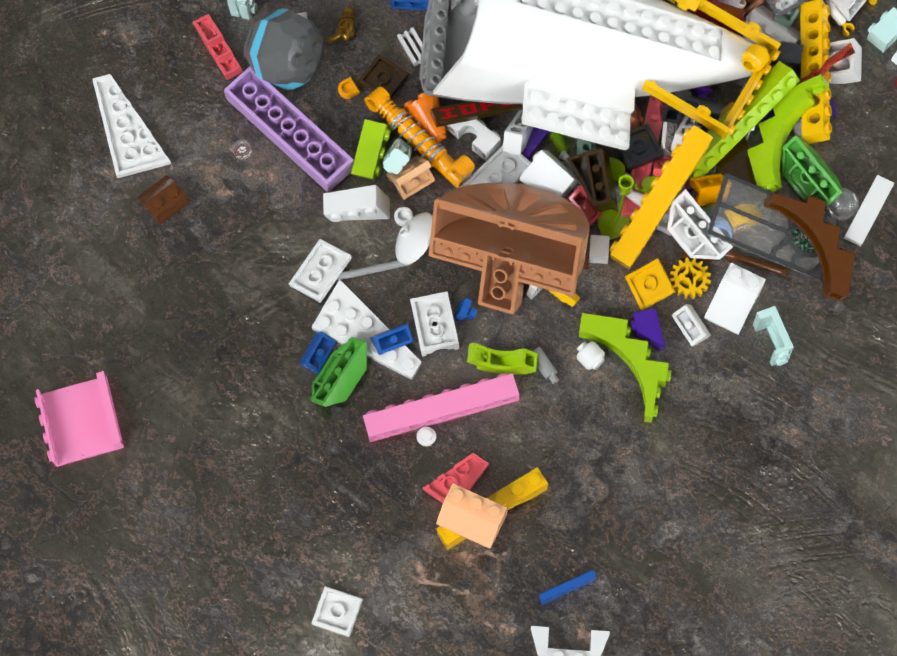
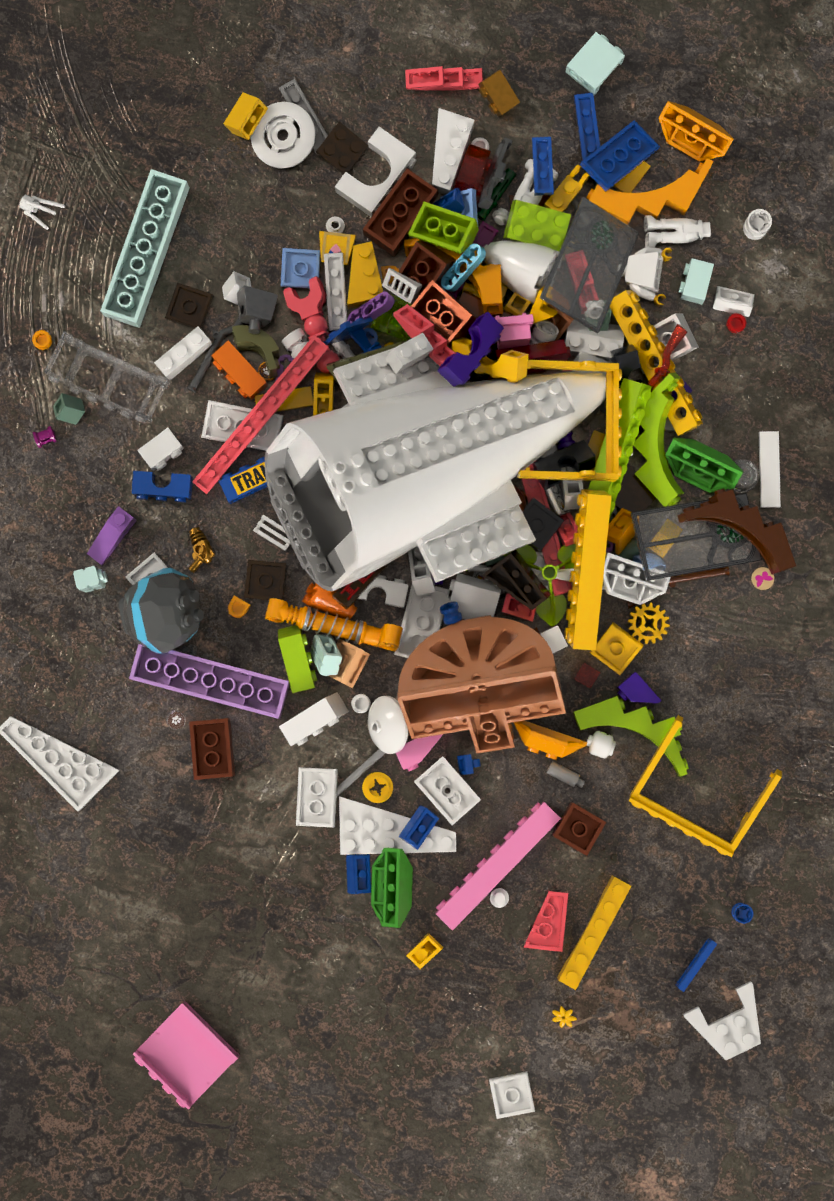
camera: 30 degrees left, 15 degrees up
reddish brown slope [137,175,189,225] -> none
coral slope [193,14,243,80] -> none
light nougat slope [436,483,507,549] -> none
lime arch [467,343,538,375] -> none
white slope [671,304,711,346] -> none
white slope [704,263,766,335] -> none
yellow head [741,44,770,72] -> none
light aqua panel [753,306,794,366] -> none
none -> copper brick [189,718,235,780]
none -> yellow gear [362,772,393,803]
none -> bright pink slope [396,734,443,772]
none -> yellow slope [406,933,443,969]
none -> blue wheel [439,602,462,625]
none -> light orange wedge [513,720,588,760]
none -> copper brick [552,802,606,856]
none -> yellow plant [552,1006,577,1028]
none -> clear red tile [574,663,600,689]
none -> yellow piece [629,715,782,857]
none -> blue wheel [731,903,753,924]
none -> tan sticker [751,567,774,590]

